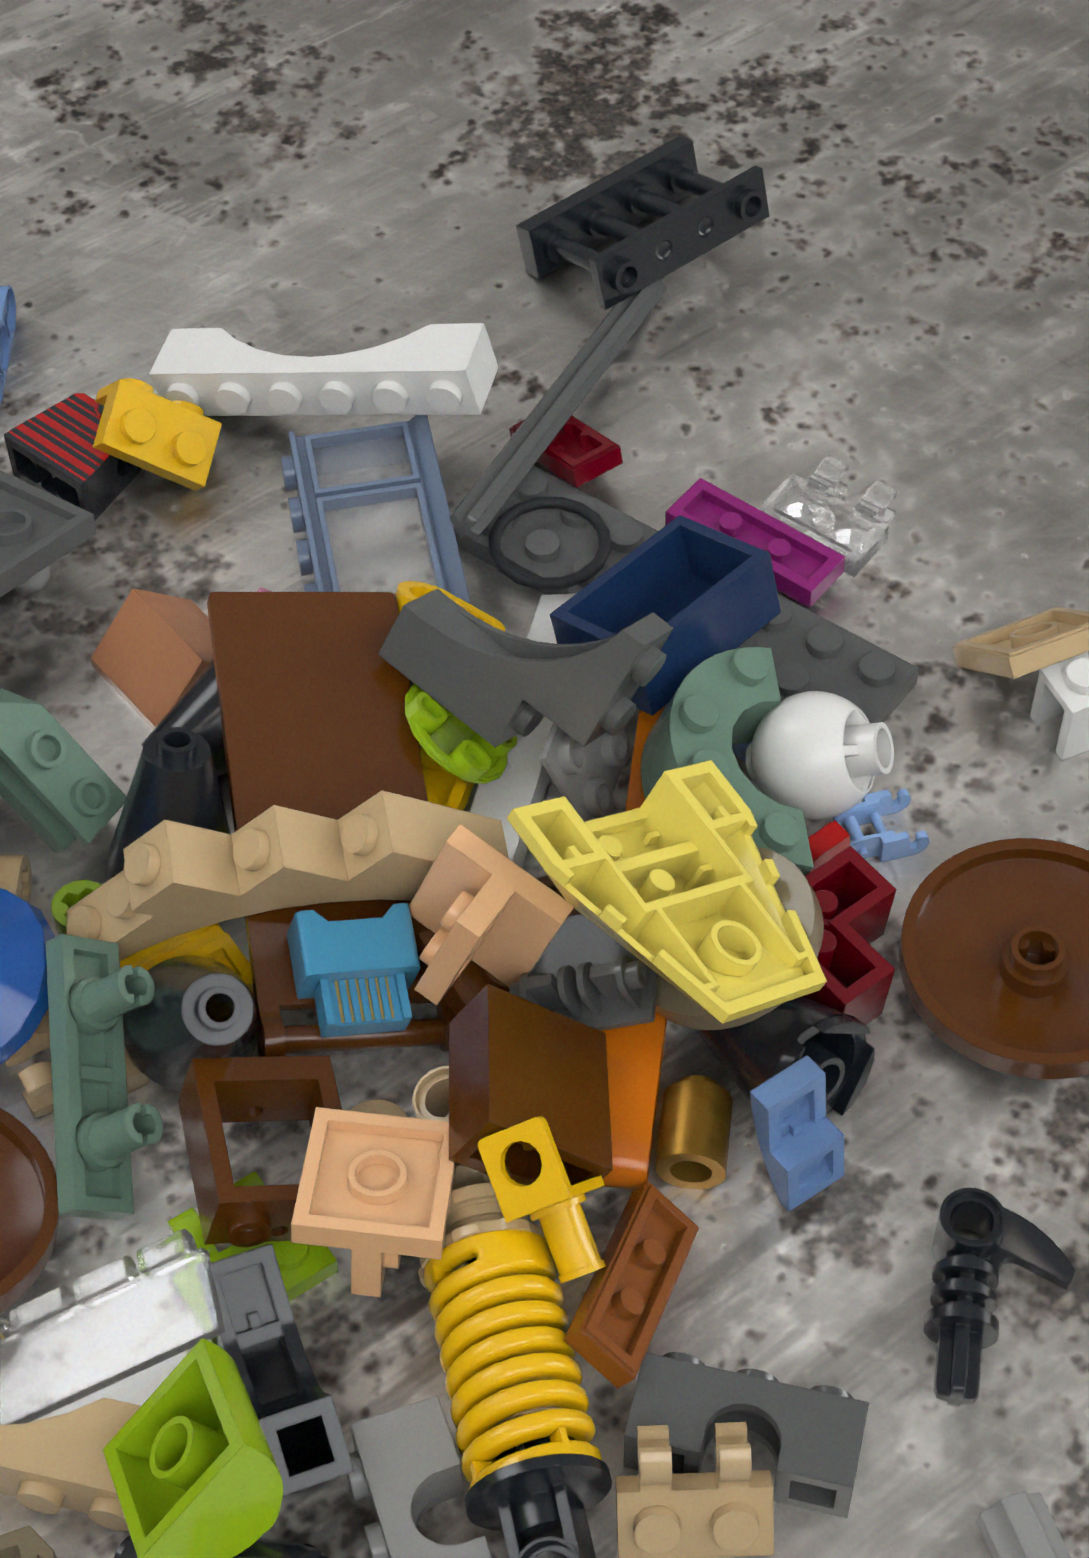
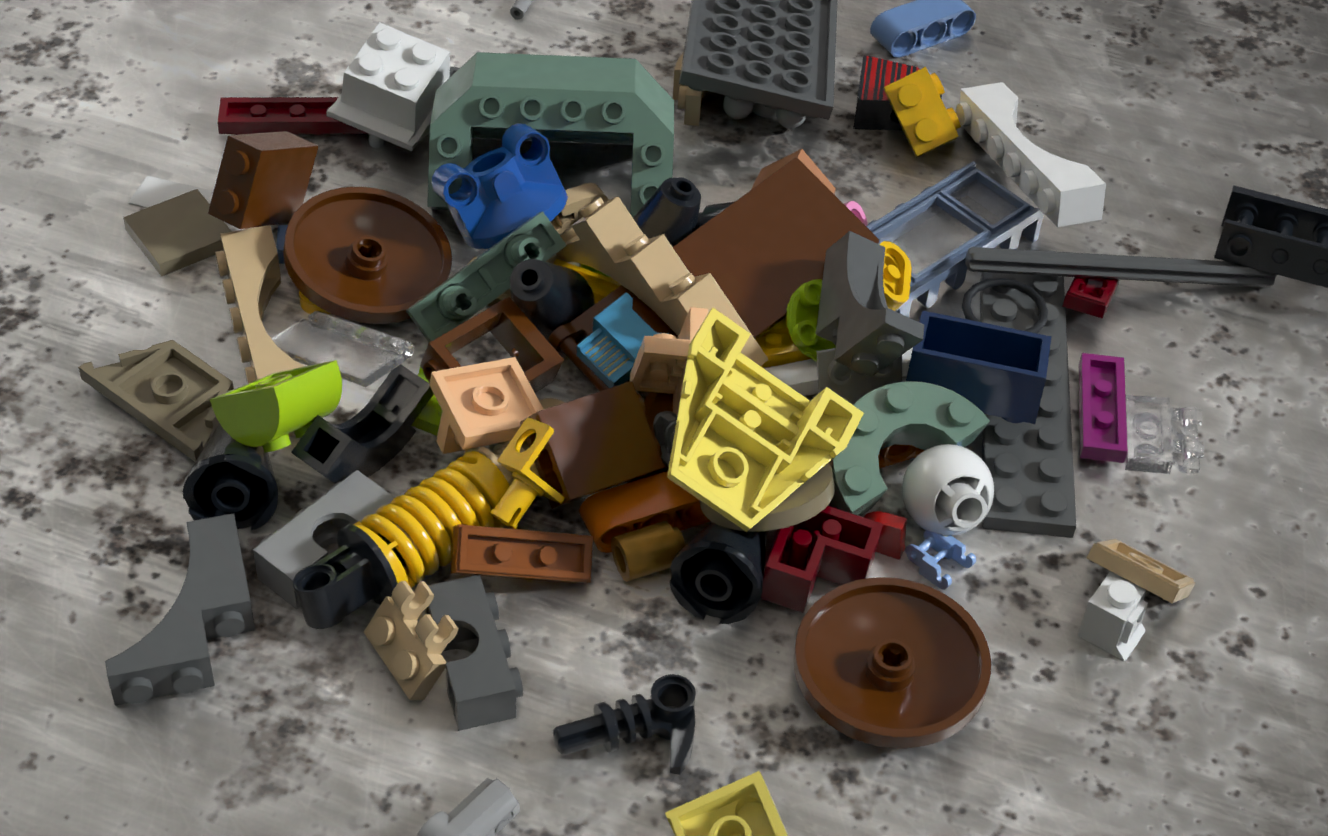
camera: 55 degrees right, 5 degrees down
medium blue slope [750,1055,844,1212] -> none

